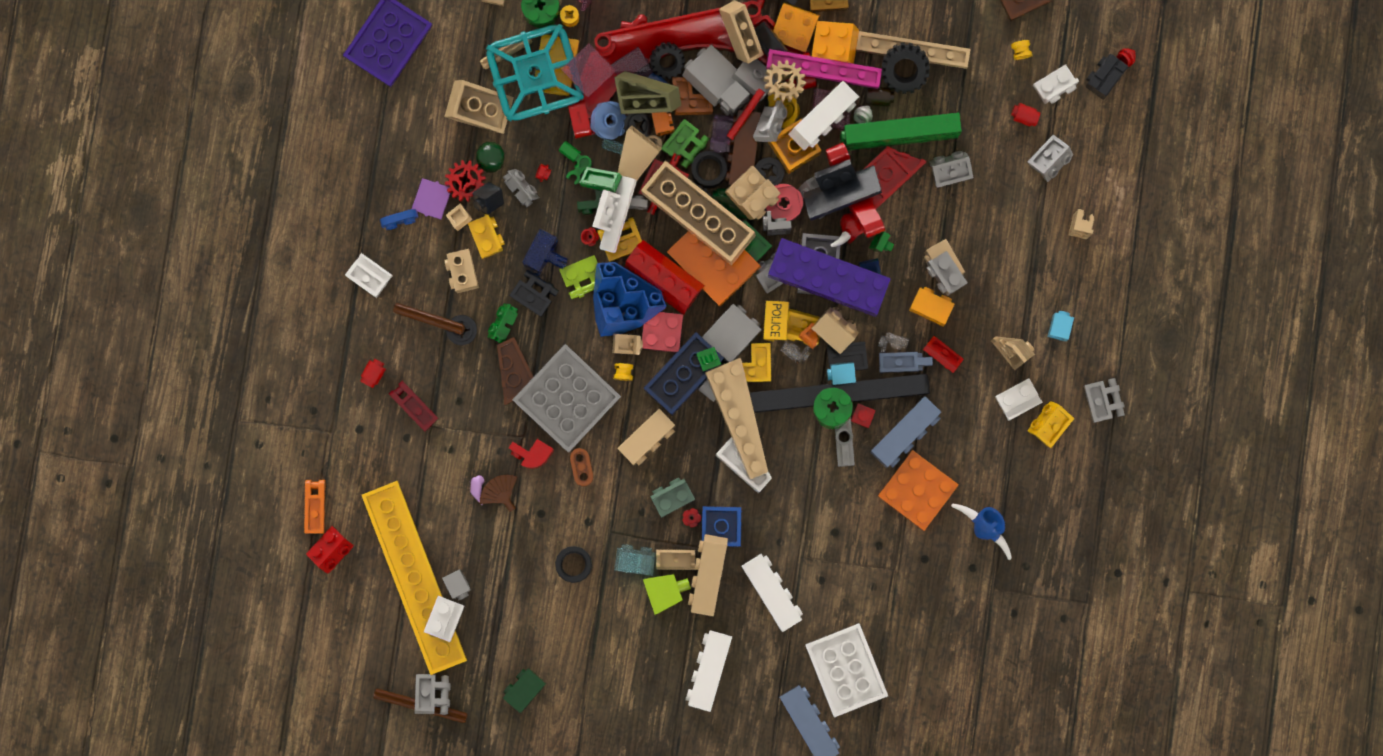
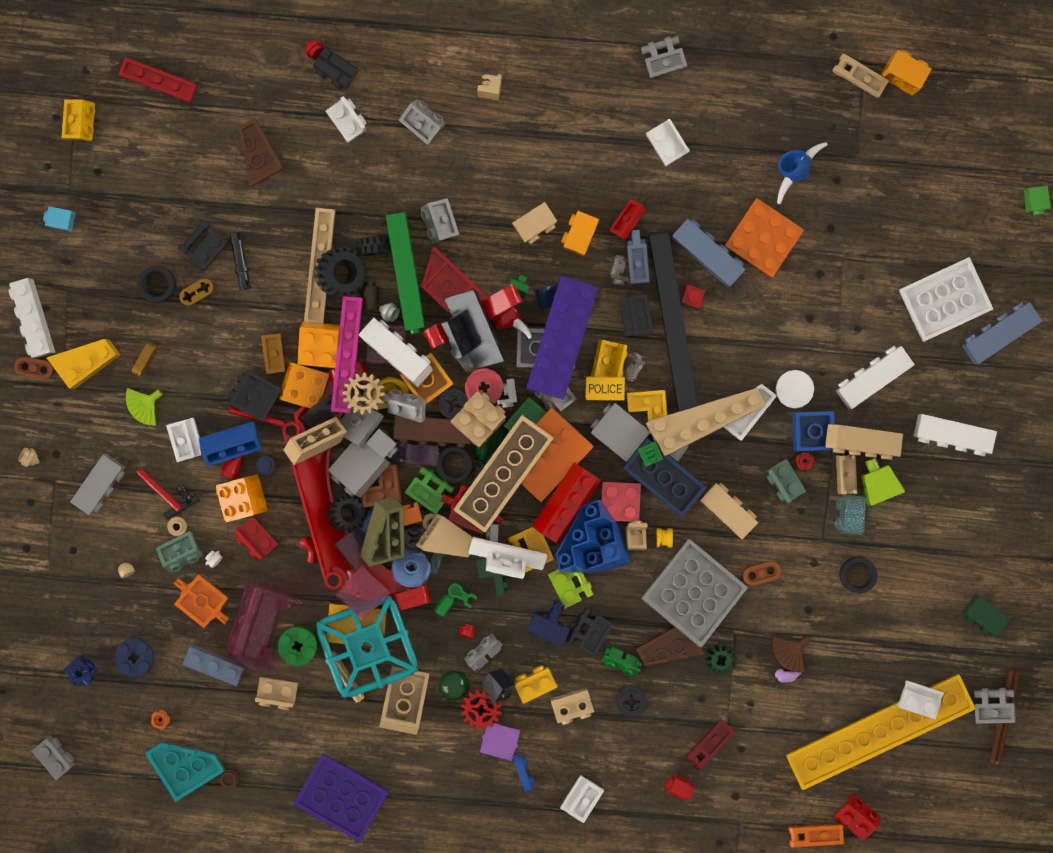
camera: 90 degrees left, 5 degrees up
reddish brown axle [393,303,465,335] -> none
light grey brick [442,569,471,600] -> none
tan plate [446,203,473,231] -> none
red brick [509,439,554,469] -> none
yellow wheel [560,5,579,27] -> none
green tile [580,167,622,193] -> none
red plate [581,227,599,246] -> none
red bar [727,88,765,140] -> none
orange tile [799,322,818,349] -> none
tan brick [812,307,859,354] -> none
green brick [813,388,853,429] -> none
medium azure brick [827,362,856,385] -> none
light grey piece [833,409,855,467] -> none
light grey bracket [926,251,967,296] -> none
tan wedge [991,336,1035,370] -> none
yellow wheel [1011,40,1032,60] -> none
red brick [1011,103,1040,127] -> none
yellow bracket [1028,401,1074,448] -> none
medium azure brick [1047,311,1074,342] -> none
none -> black tyre [356,236,392,256]
none -> dark green gear [704,643,737,676]
none -> white tile [775,370,814,408]
none -> tan plate [832,54,889,98]
none -> light orange brick [881,50,932,96]

